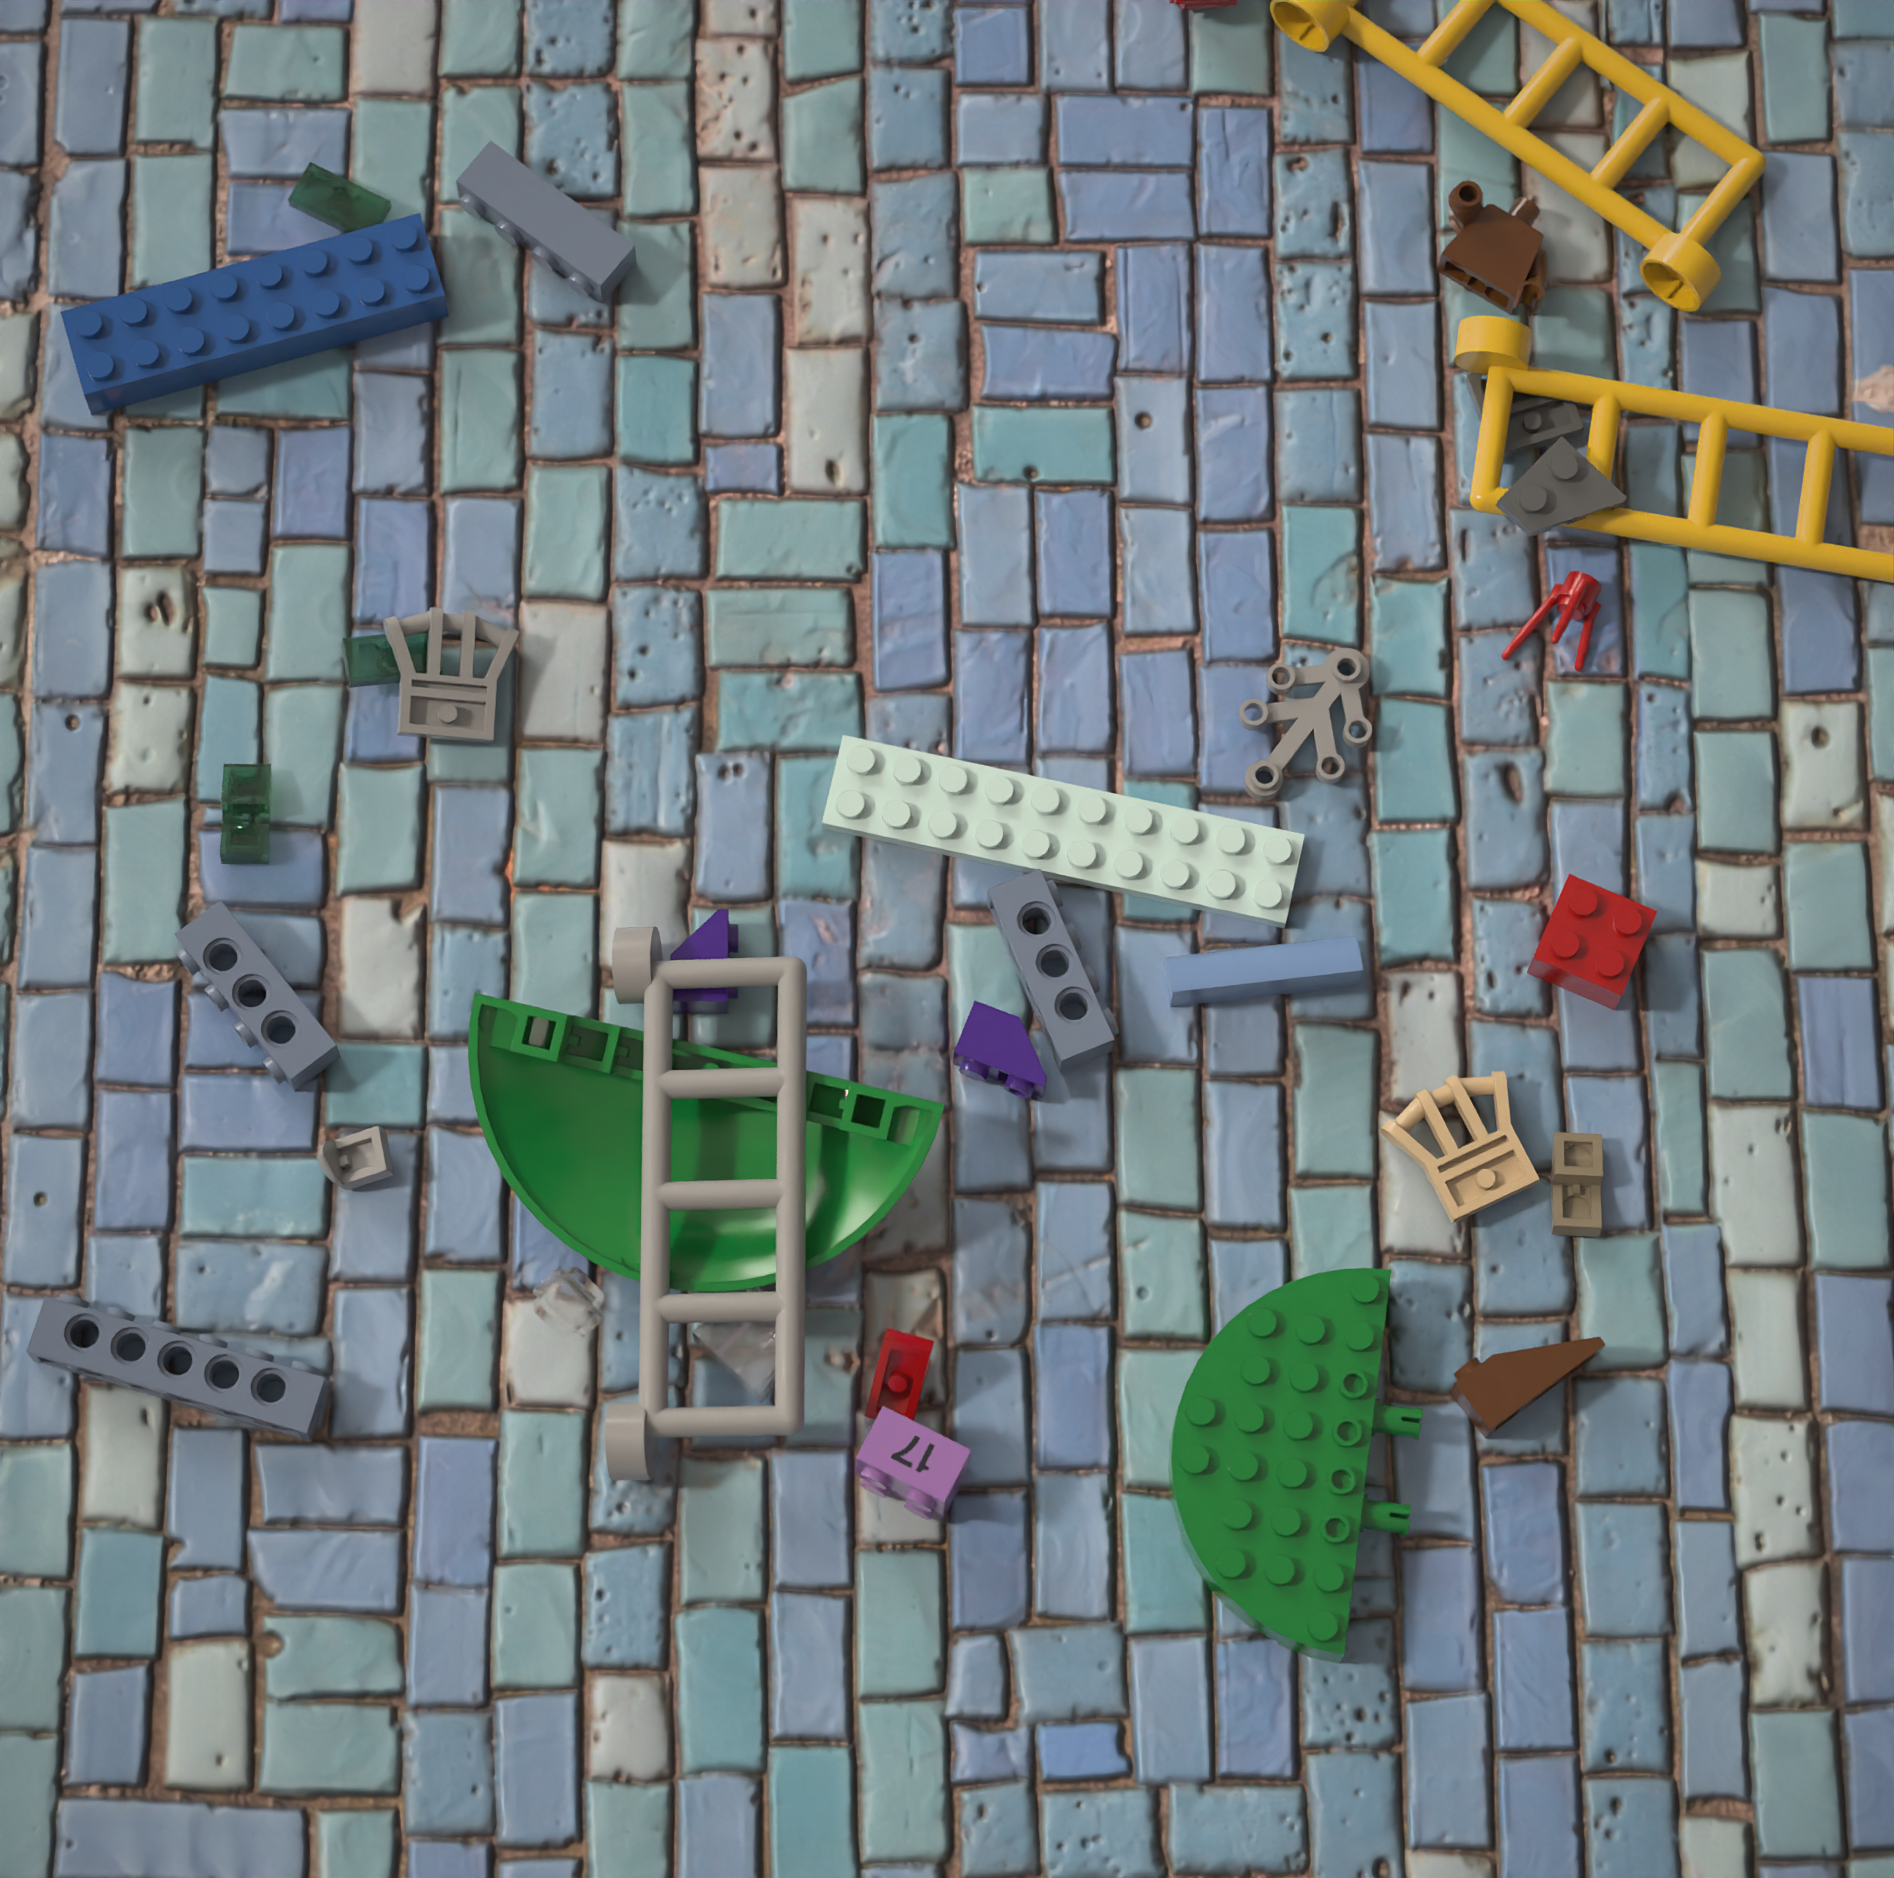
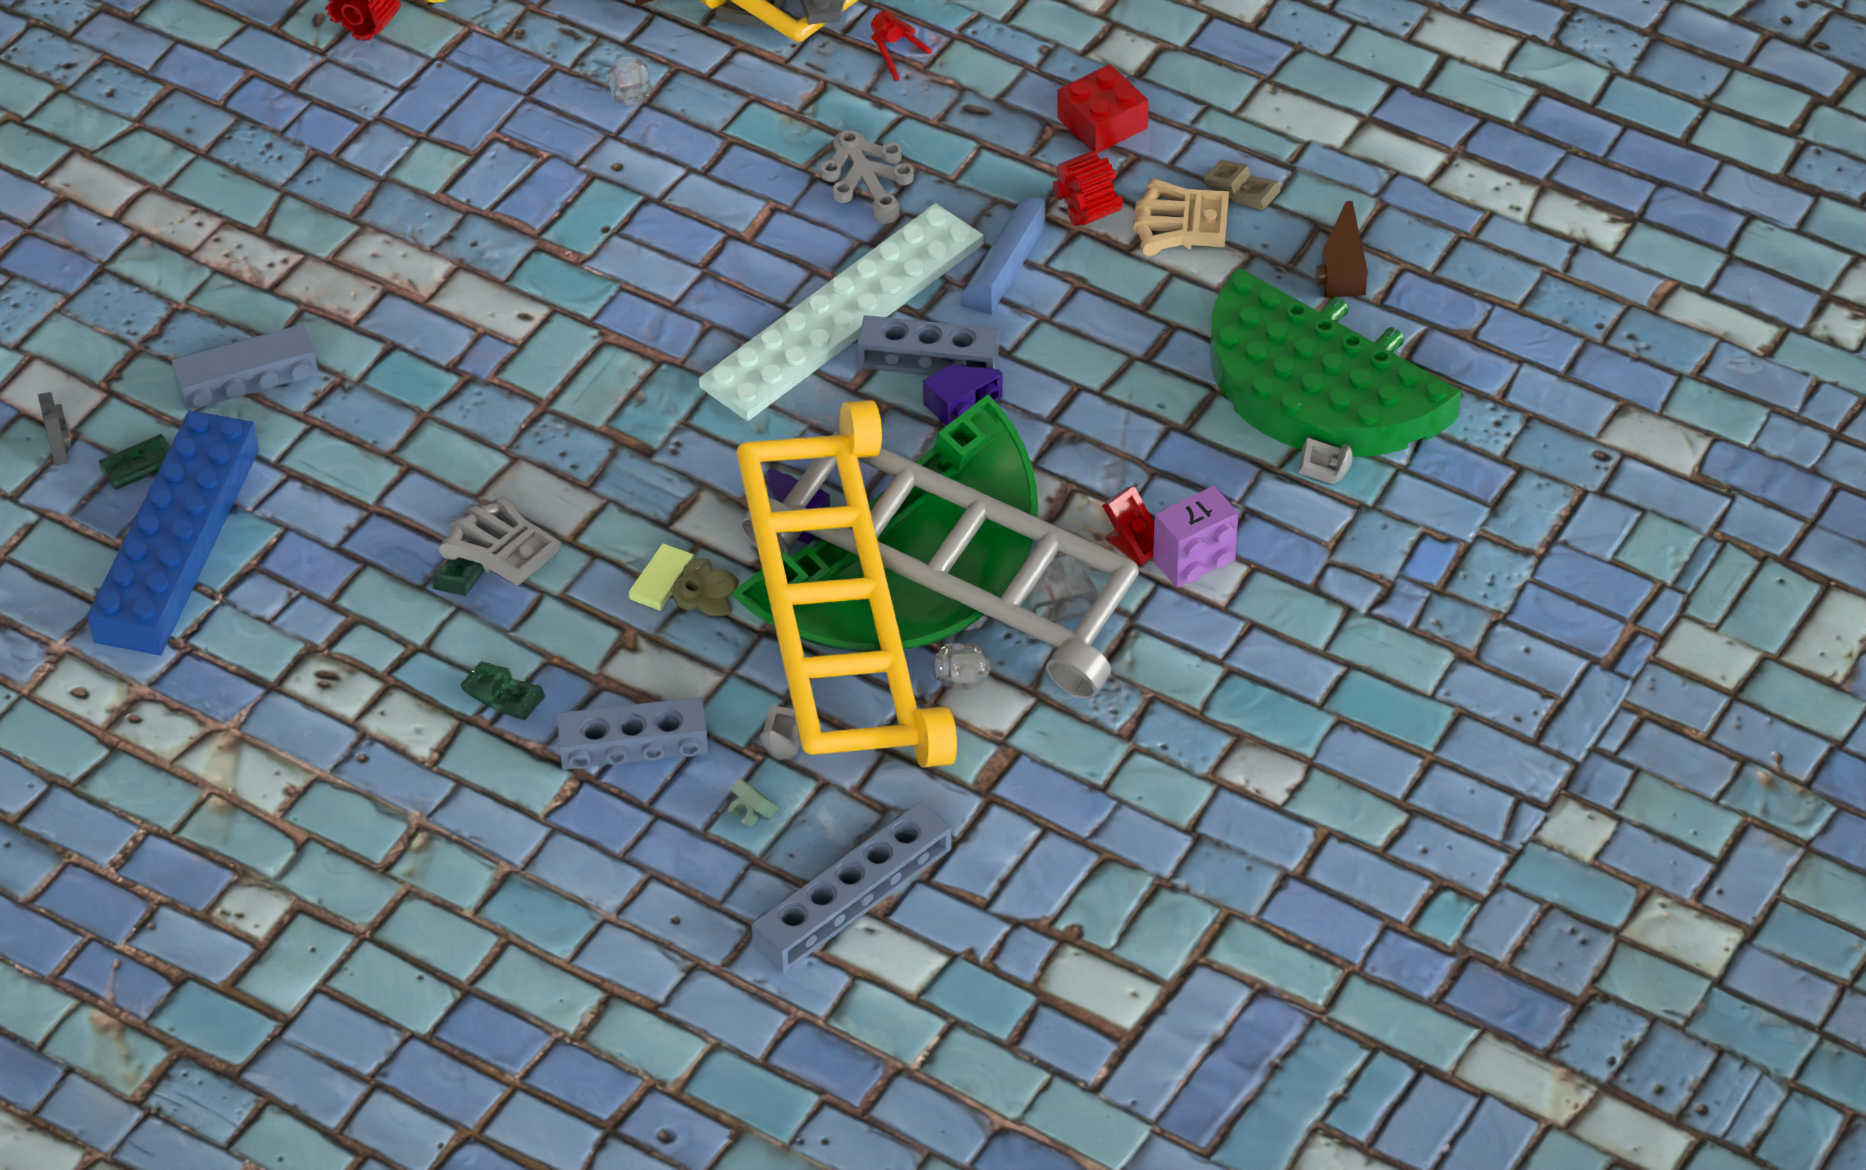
camera: 55 degrees left, 25 degrees down
none -> dark grey wing [37,392,72,466]
none -> clear head [607,57,652,107]
none -> yellowish green tile [629,543,694,611]
none -> olive plate [672,558,739,616]
none -> sand green tile [728,778,779,827]
none -> yellow fence [736,400,957,768]
none -> red brick [1053,150,1123,227]
none -> light grey plate [1298,438,1352,484]

